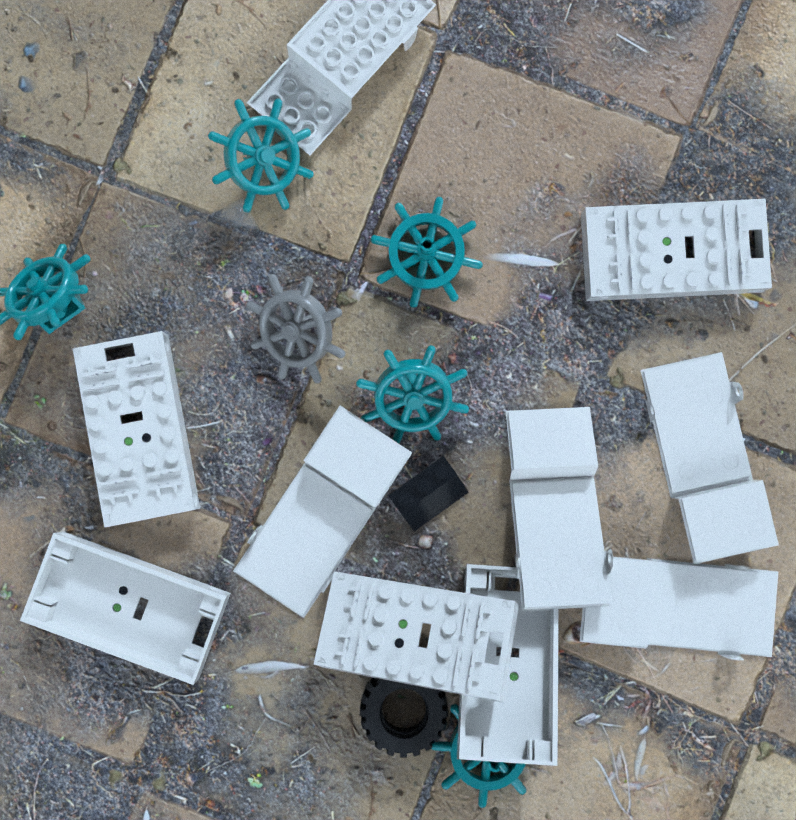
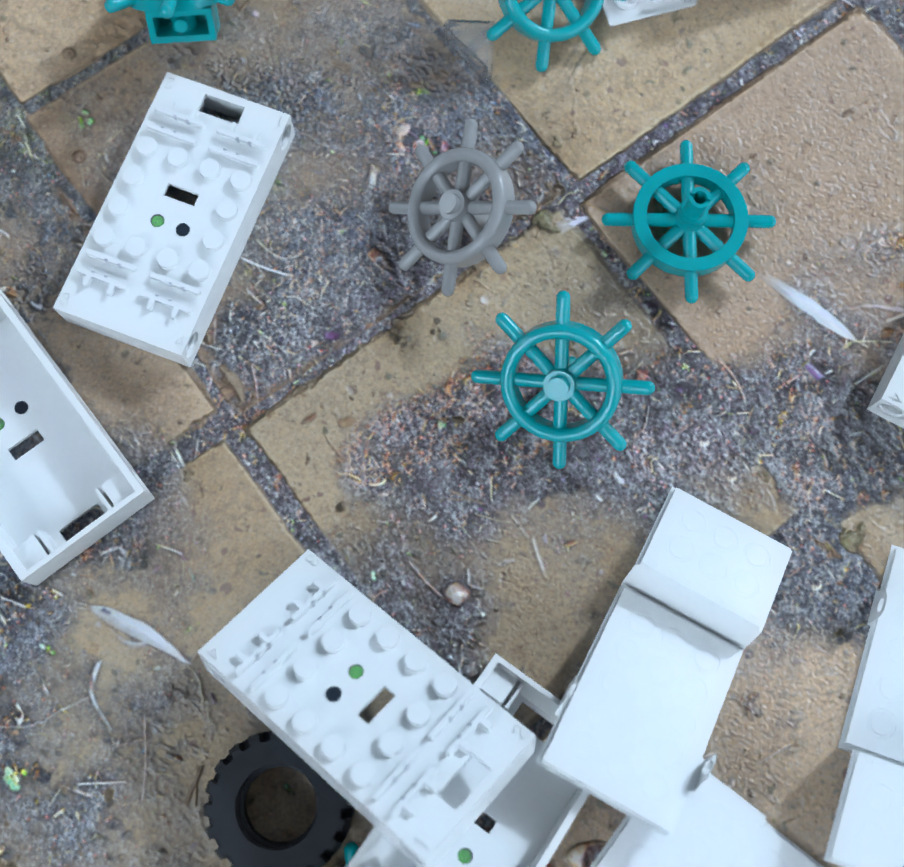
camera: 30 degrees right, 10 degrees down
white piece [233,406,412,618] -> none
black slope [388,456,469,532] -> none

